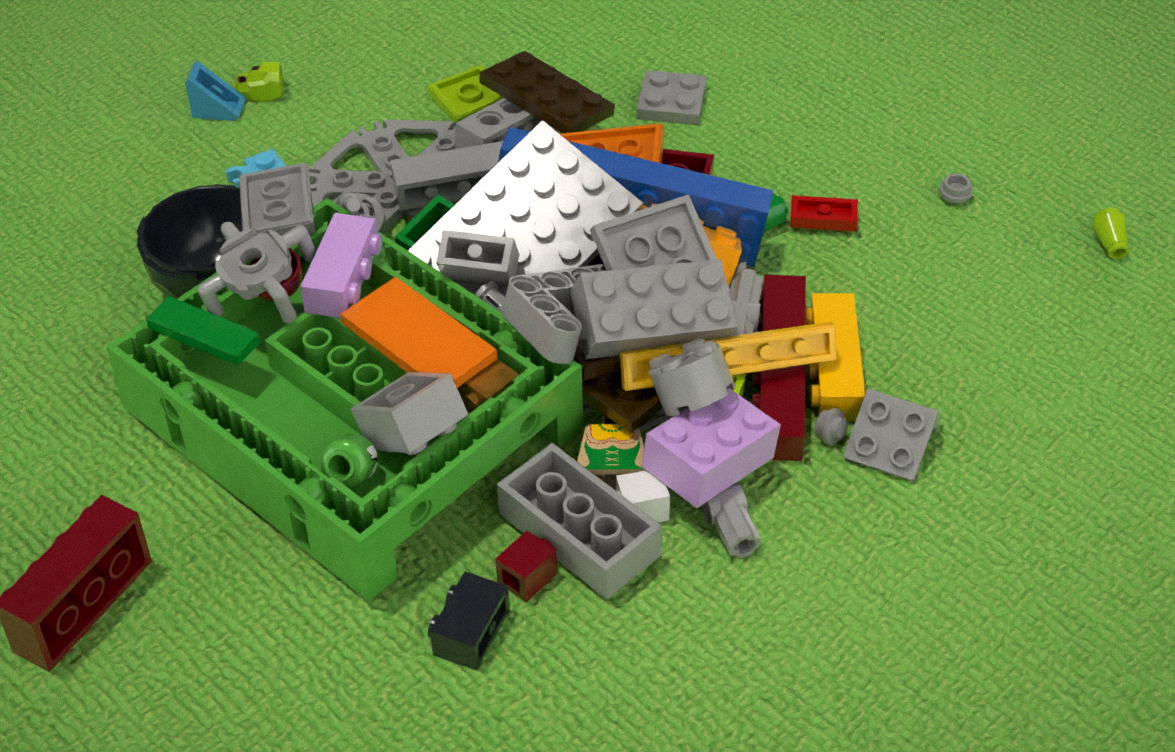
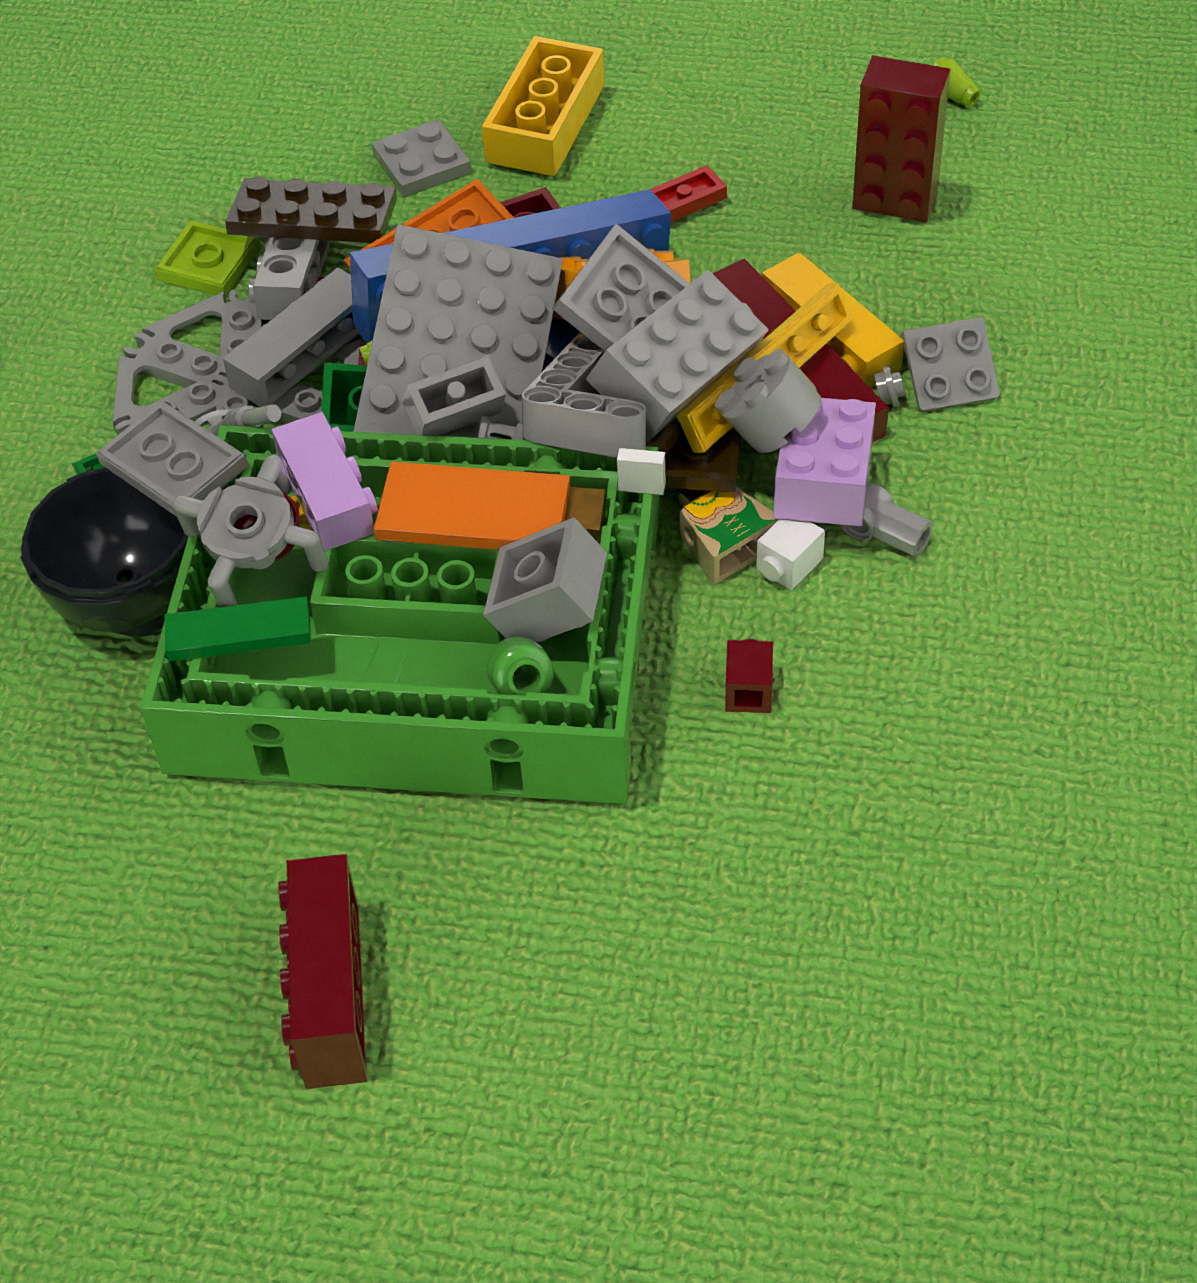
camera: 35 degrees left, 5 degrees up
medium azure plate [225,149,286,188] -> none
black brick [428,572,510,670] -> none
light grey brick [497,443,662,600] -> none
light grey plate [939,174,973,204] -> none
none -> yellow brick [482,36,605,176]
none -> white tile [617,448,666,495]
none -> dark red brick [852,55,951,222]

